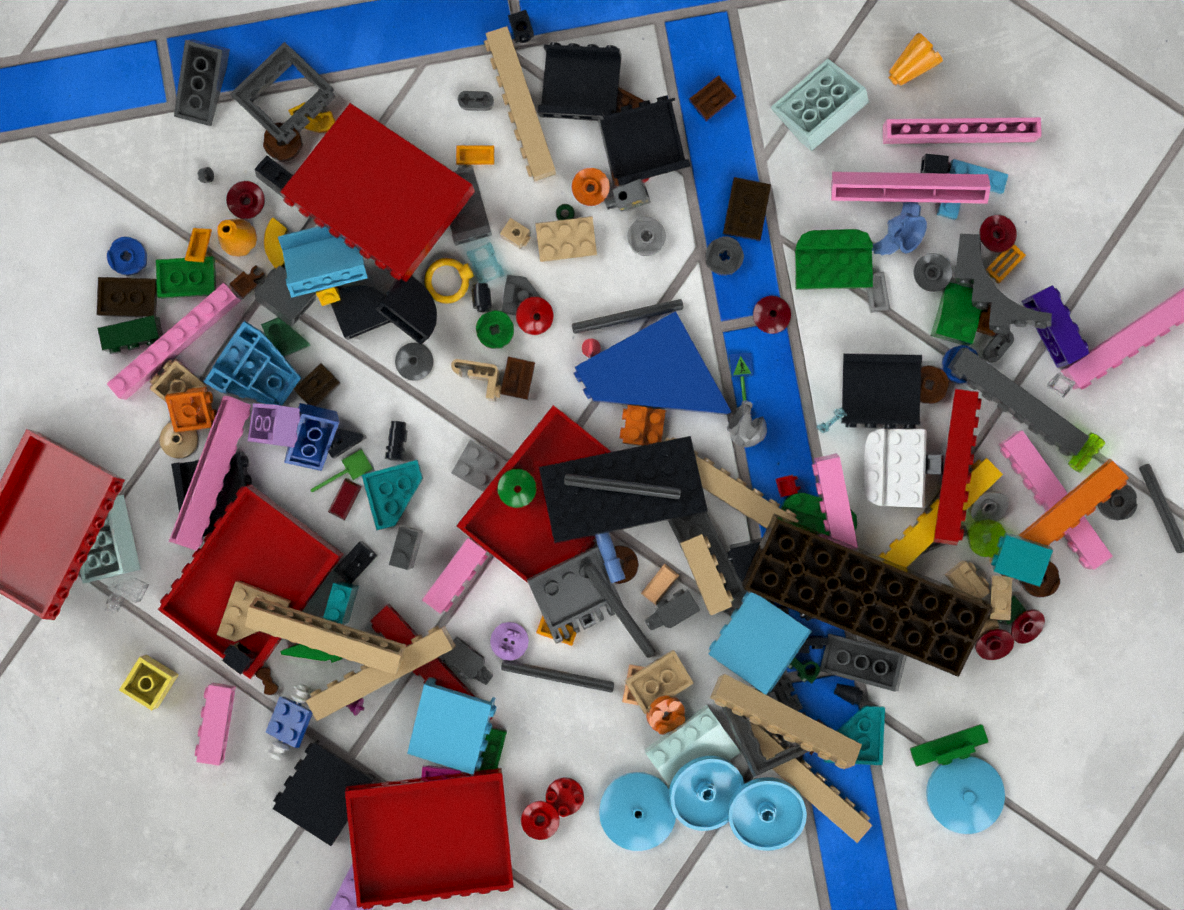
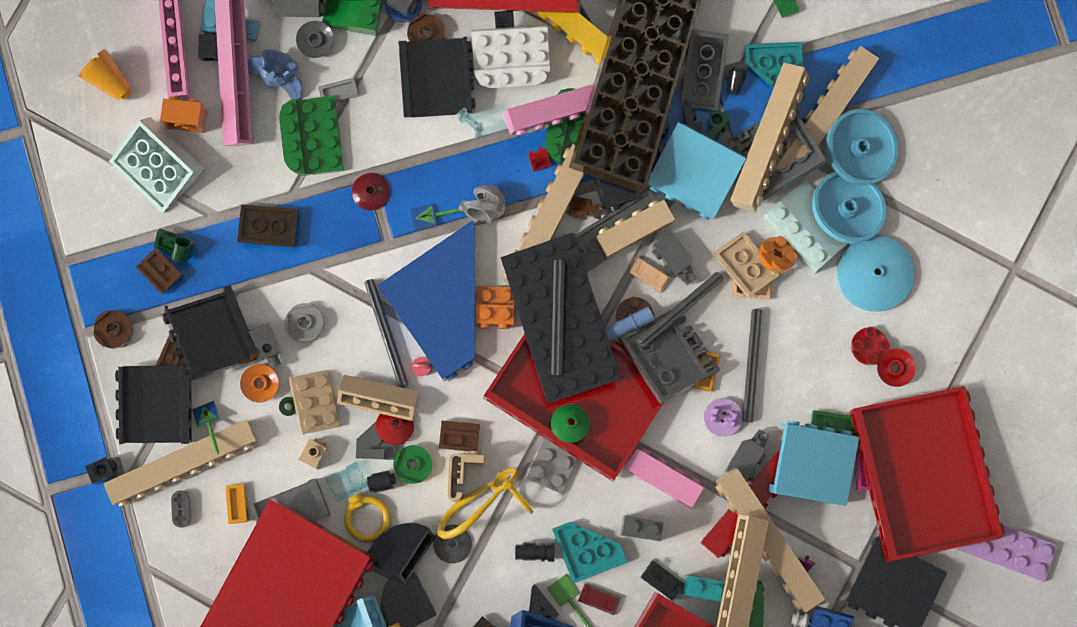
camera: 95 degrees left, 5 degrees down
dark grey plate [705,237,744,276] -> none
none -> reddish brown plate [93,310,133,349]
none -> dark green plate [154,228,195,263]
none -> orange brick [160,96,207,133]
none -> piece [192,401,219,455]
none -> tan brick [337,375,419,421]
none -> yellow animal [437,467,534,539]
none -> reddish brown plate [568,196,604,220]

